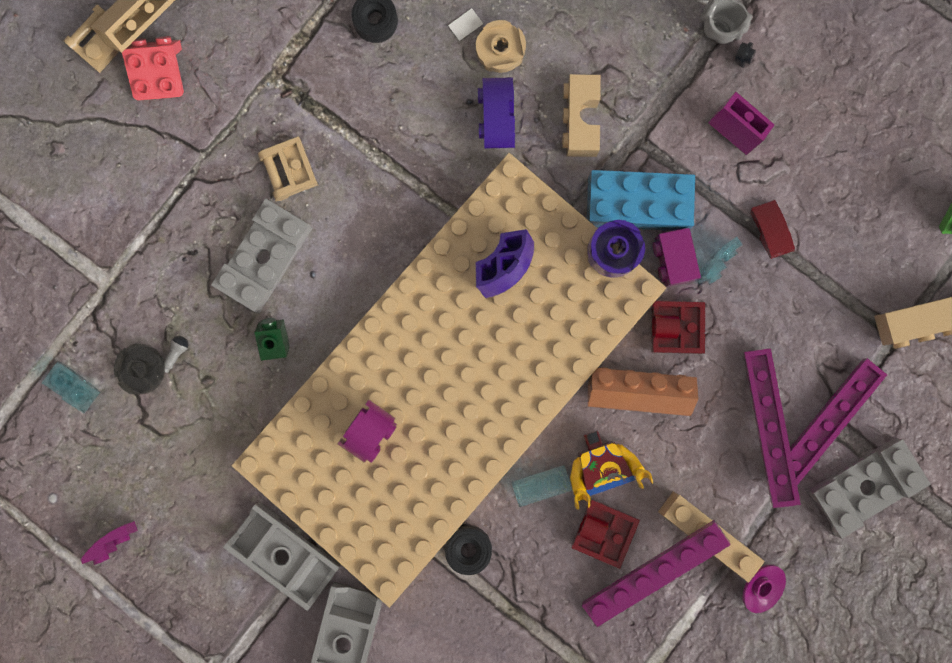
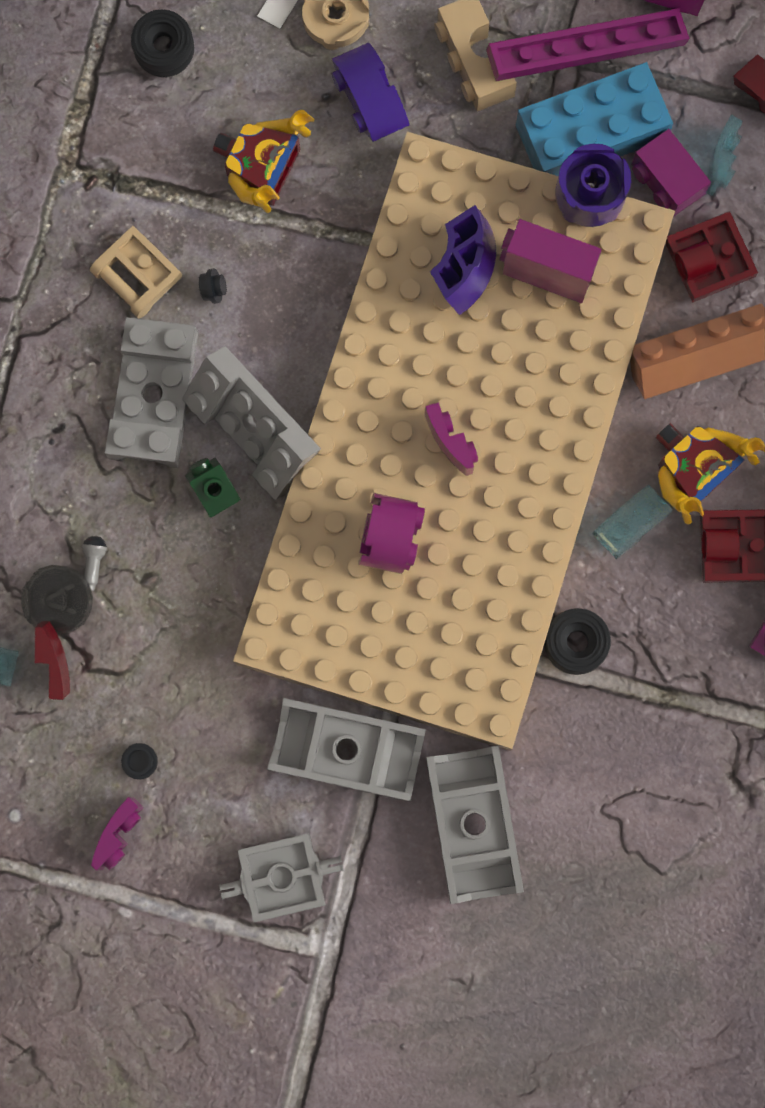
camera: 25 degrees left, 5 degrees down
none -> dark red slope [35,621,70,700]
none -> black plate [121,743,158,780]
none -> light grey piece [182,346,321,500]
none -> black plate [199,268,227,304]
none -> torso [213,110,315,213]
none -> light grey plate [219,833,344,923]
none -> magenta slope [424,402,478,476]
none -> magenta plate [486,8,690,81]
none -> magenta brick [499,219,602,303]

